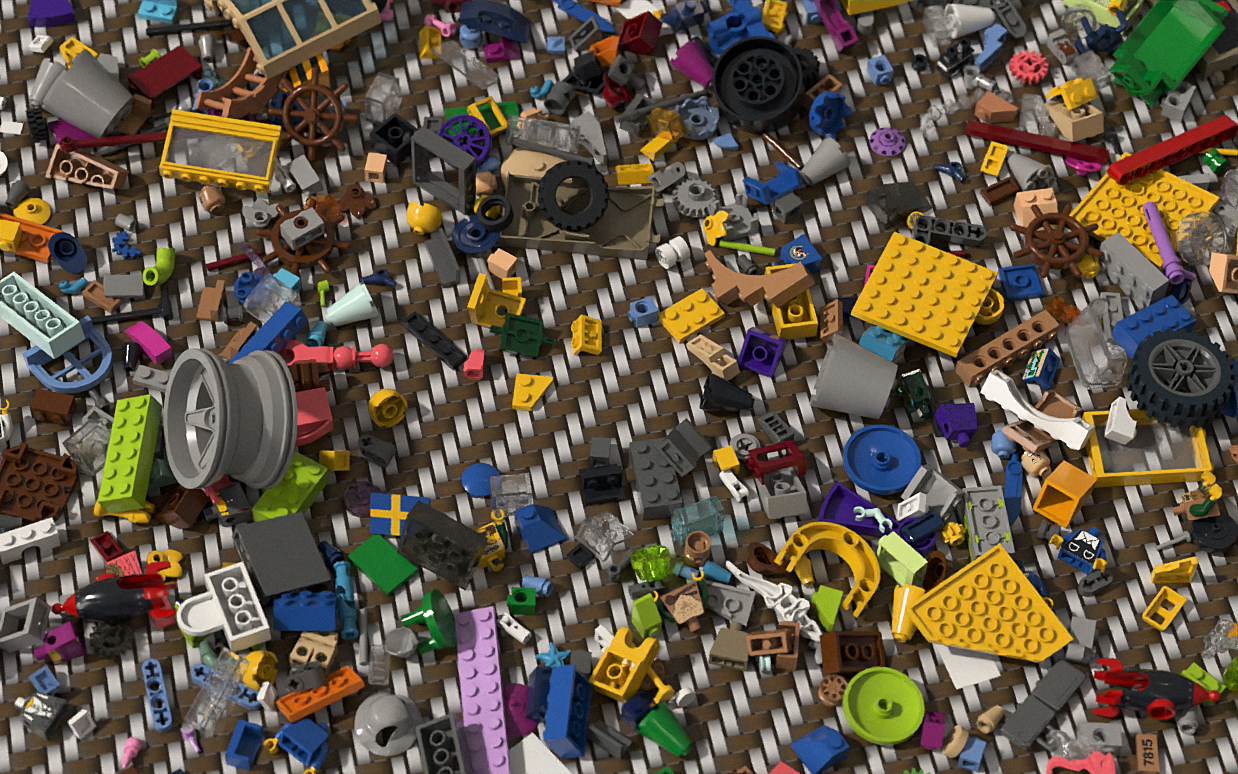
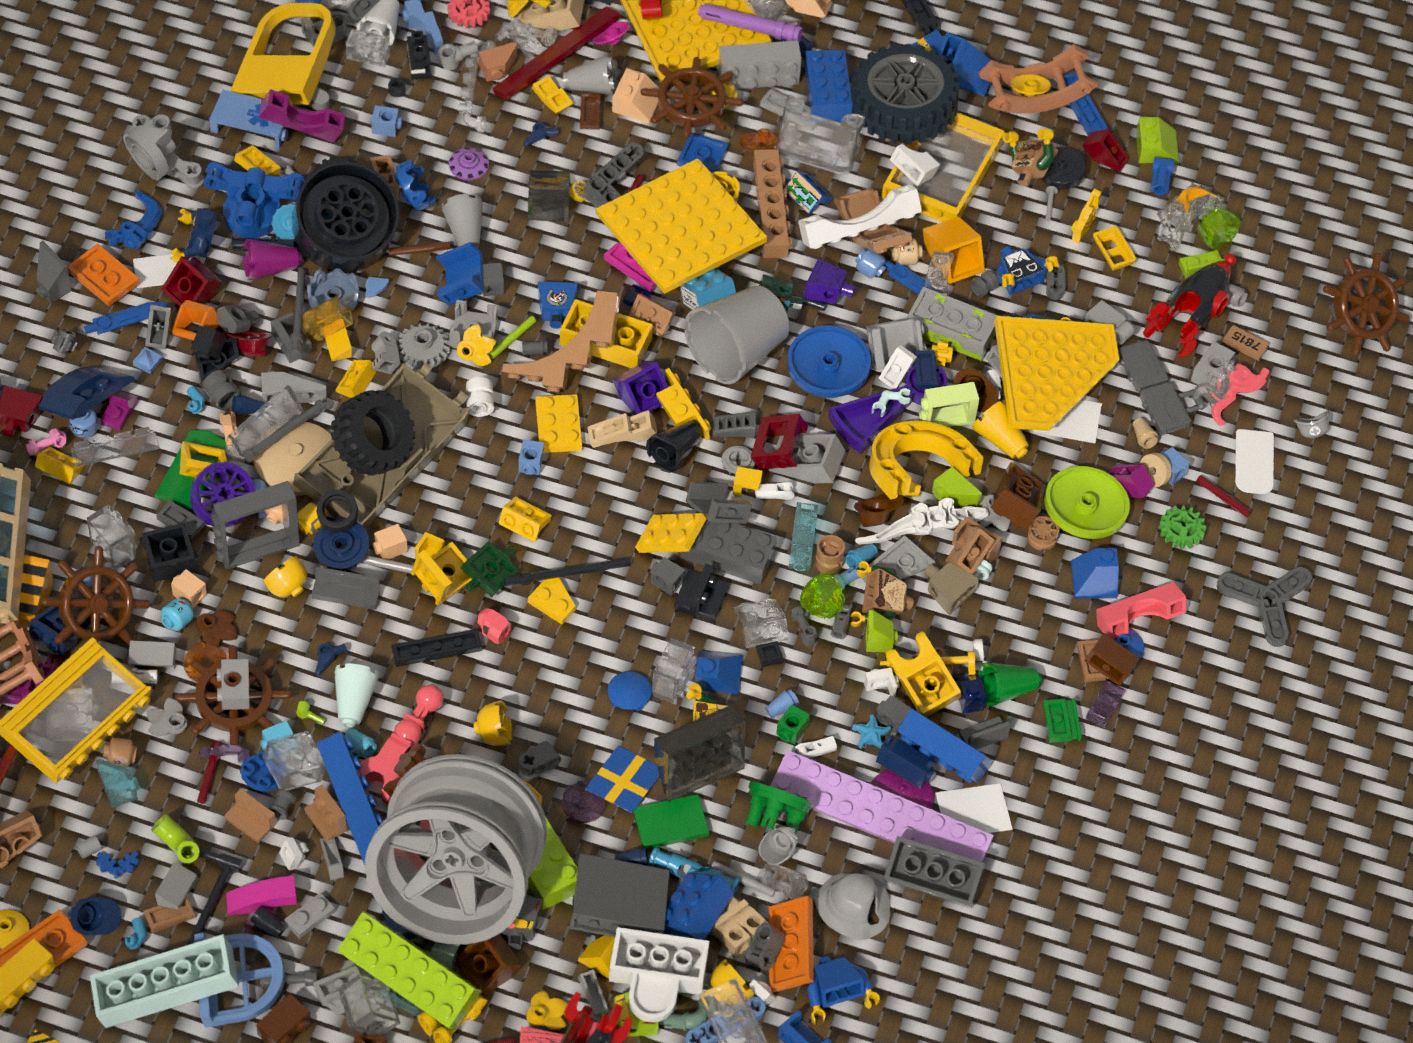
camera: 60 degrees left, 0 degrees up
none -> clear light blue slope [96,759,140,808]
none -> medium azure head [161,598,193,631]
none -> dark blue cone [232,394,264,415]
none -> white tile [279,837,309,871]
none -> black bar [503,558,630,586]
none -> light grey piece [578,969,609,1016]
none -> yellow plate [635,513,706,553]
none -> yellow bracket [656,368,711,440]
none -> clear bracket [925,252,954,296]

